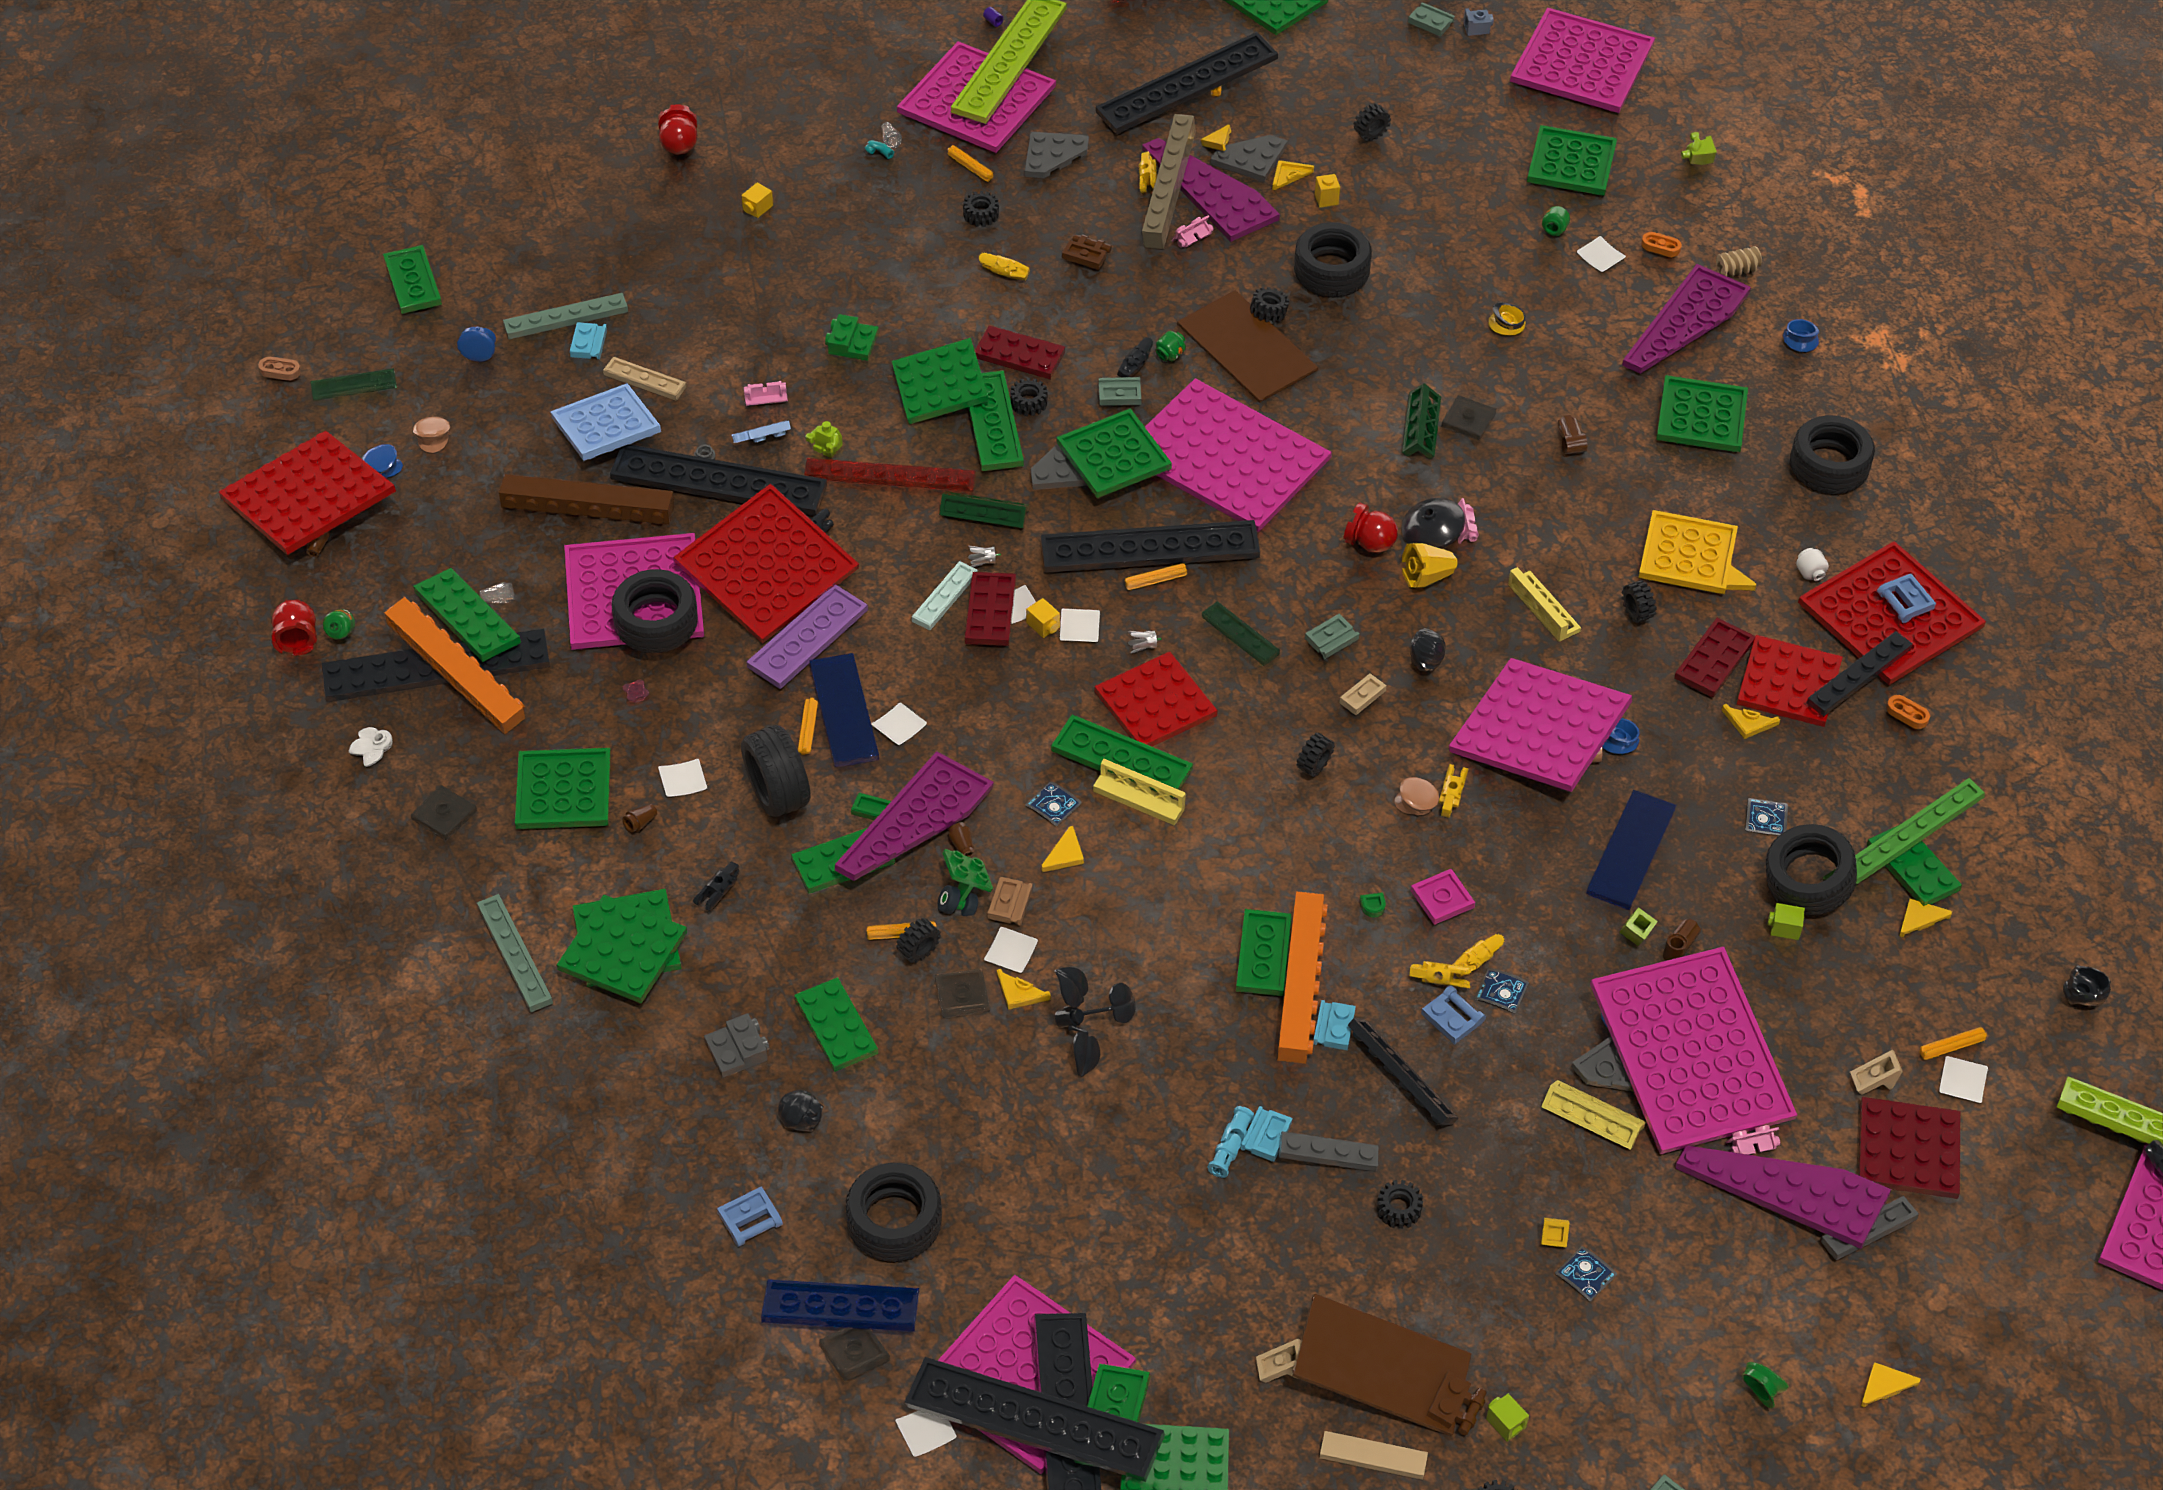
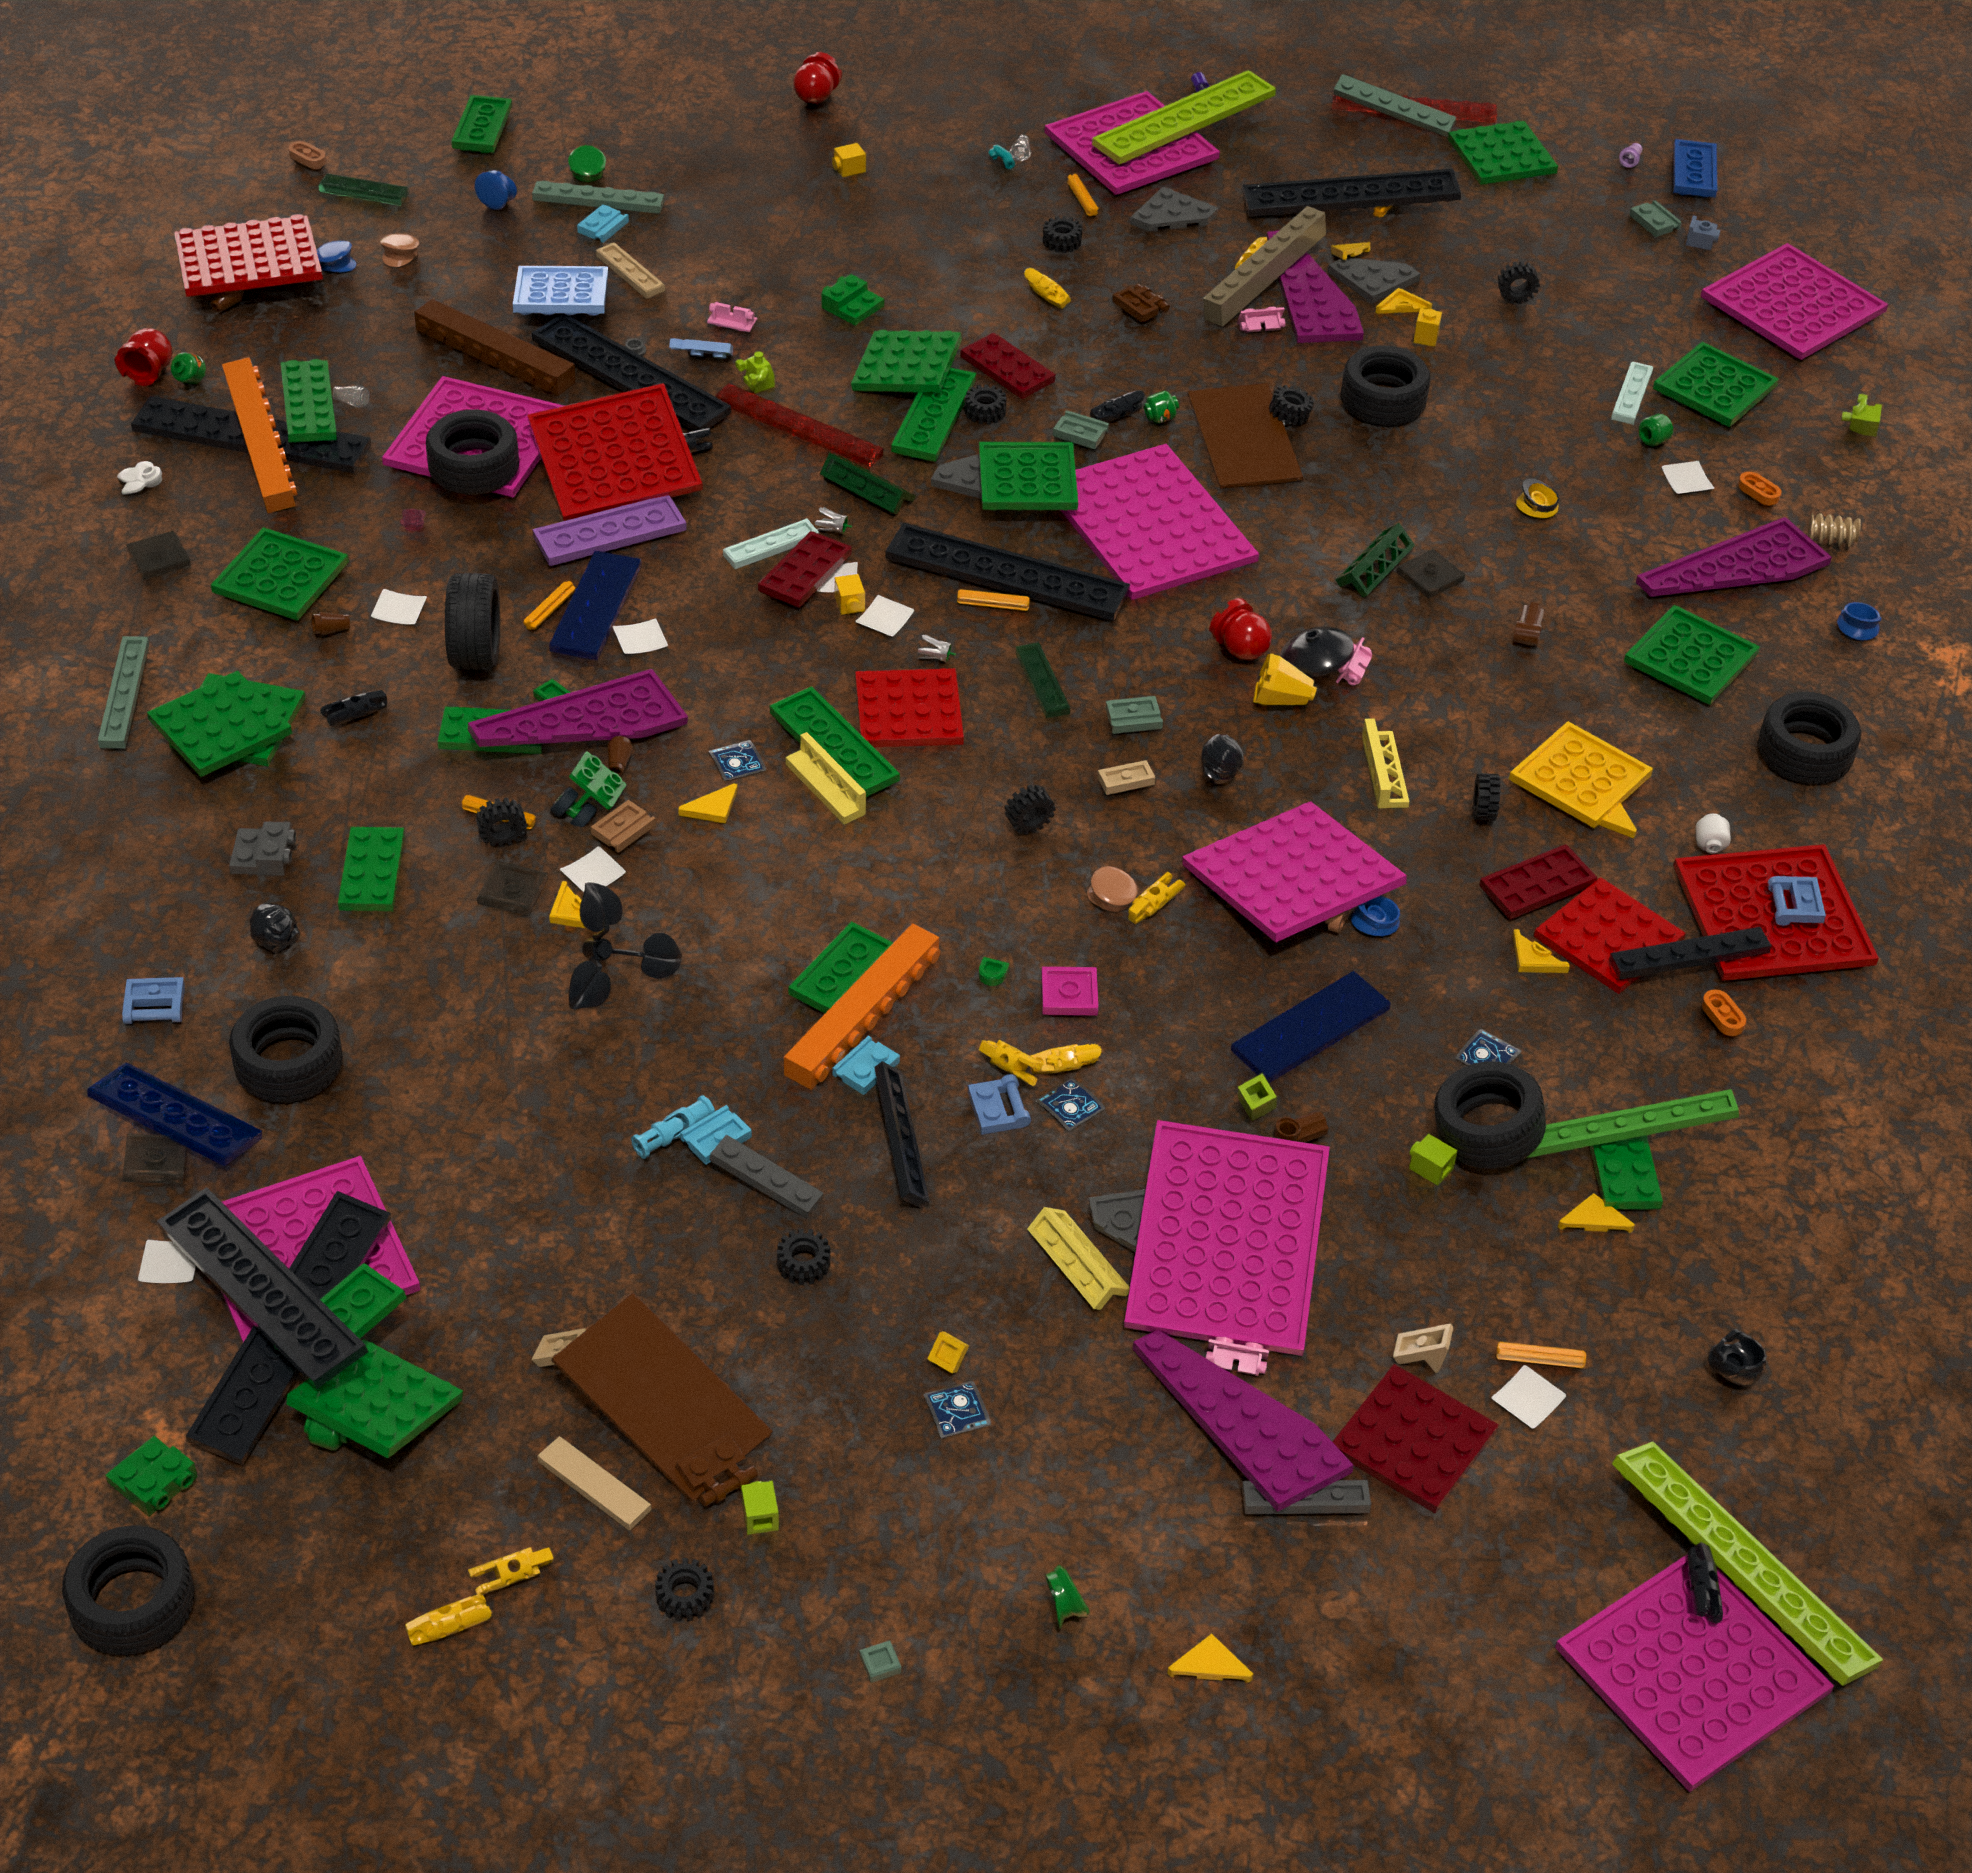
camera: 25 degrees right, 5 degrees down
none -> green piece [568,145,606,182]
none -> light aqua tile [1611,362,1653,425]

